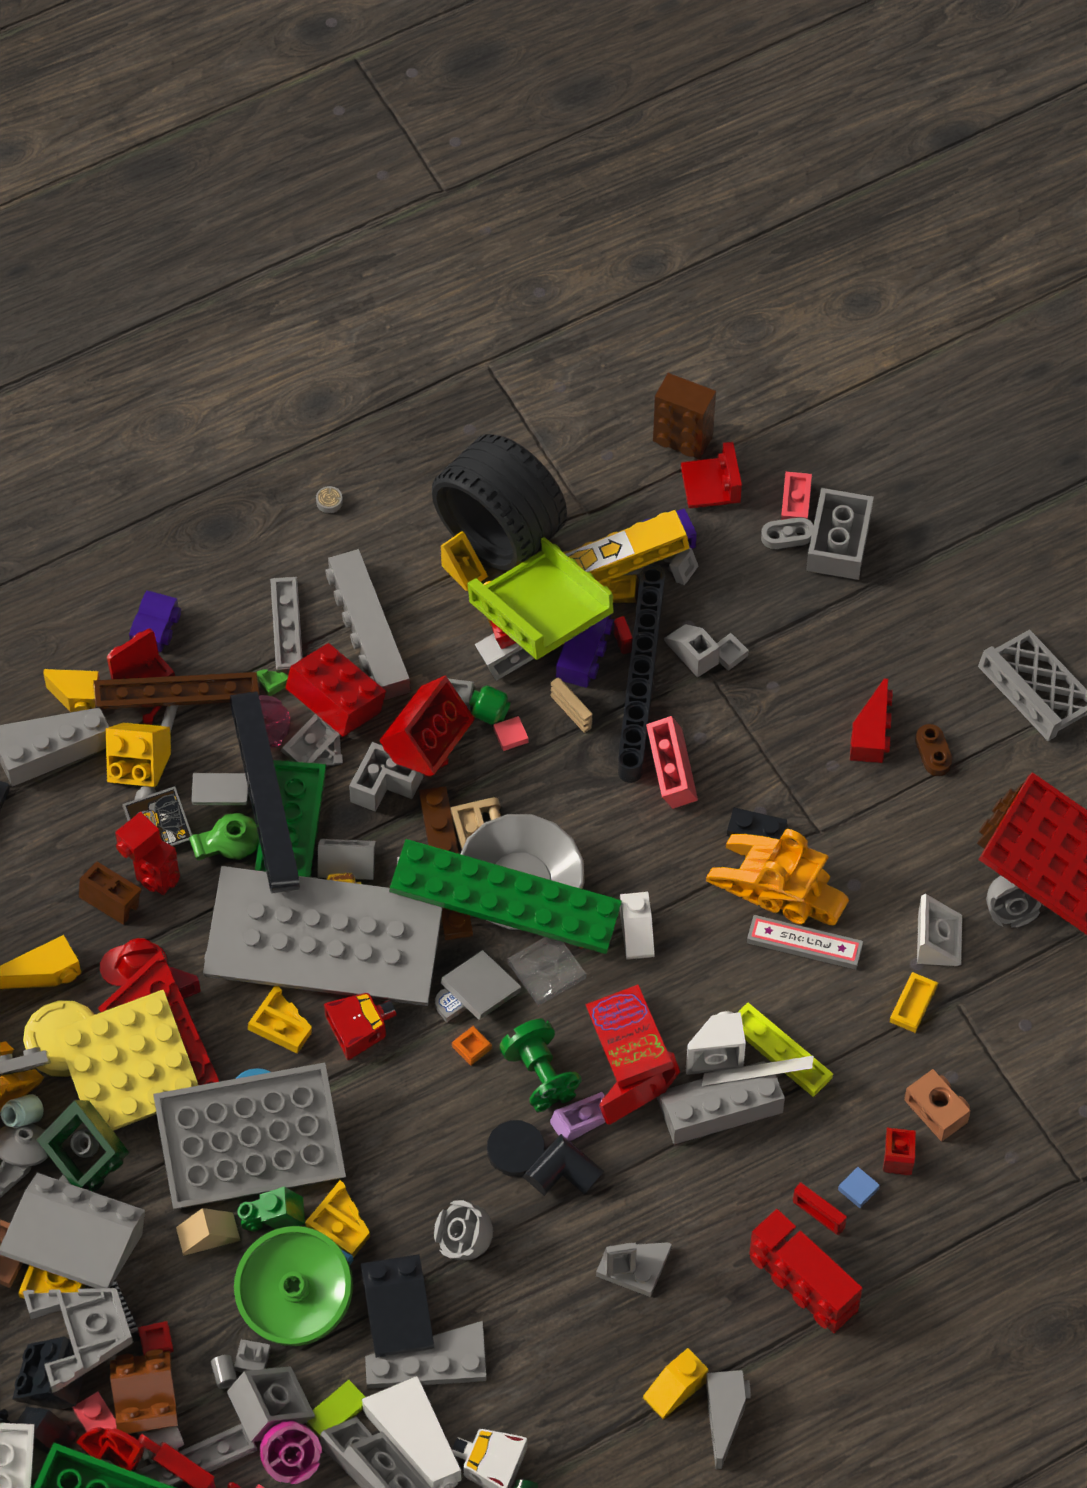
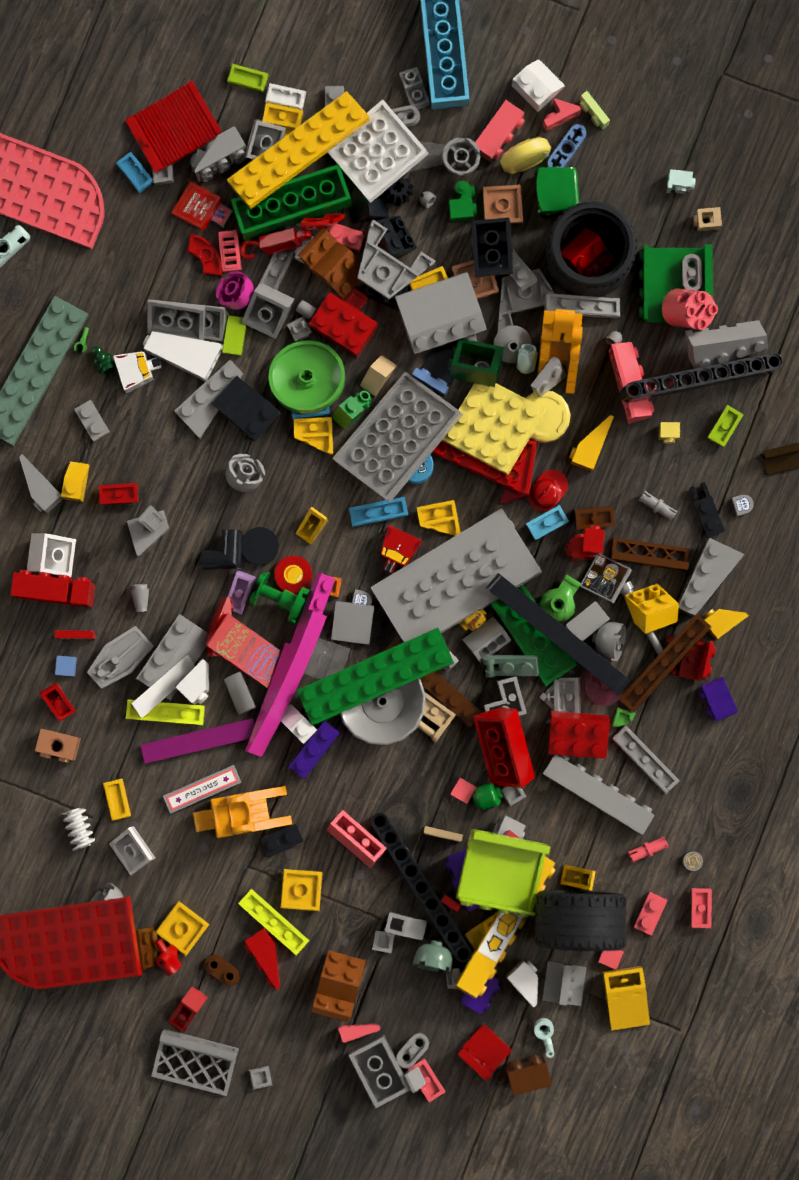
camera: 145 degrees right, 25 degrees up
none -> white slope [27,533,76,577]
none -> white piece [61,808,95,851]
none -> light grey plate [74,400,110,442]
none -> light grey piece [87,626,154,689]
none -> red plate [99,483,139,505]
none -> light grey cone [130,584,149,612]
none -> magenta tile [140,718,255,764]
none -> red piece [154,938,182,976]
none -> yellow tile [156,901,210,956]
none -> red slope [168,986,208,1033]
none -> light grey brick [224,672,256,715]
none -> neon yellow plate [238,889,309,955]
none -> dark pink slope [245,572,335,757]
none -> light grey tile [249,1065,273,1090]
none -> red tile [275,556,313,594]
none -> yellow plate [281,869,322,911]
none -> dark purple brick [289,721,340,779]
none -> yellow slope [295,507,328,545]
none -> red brick [309,292,378,358]
none -> dark orange bracket [311,950,366,1022]
none -> coral slope [338,1024,380,1043]
none -> dark azure tile [349,497,408,527]
none -> light grey slope [404,1067,426,1093]
none -> medium blue plate [412,368,449,397]
none -> sand green cylinder [413,941,452,973]
none -> black piece [423,345,465,385]
none -> sand green plate [483,655,539,677]
none -> white slope [506,960,538,1007]
none -> medium azure plate [526,505,569,541]
none -> light aqua plate [534,1018,554,1058]
none -> light grey bracket [542,961,586,1006]
none -> light grey cylinder [592,622,626,661]
none -> yellow slope [602,966,650,1031]
none -> reddish brown fence [610,537,689,572]
none -> coral pin [628,836,668,863]
none -> coral plate [634,892,668,936]
none -> light grey pin [639,491,677,521]
none -> coral plate [691,888,712,928]

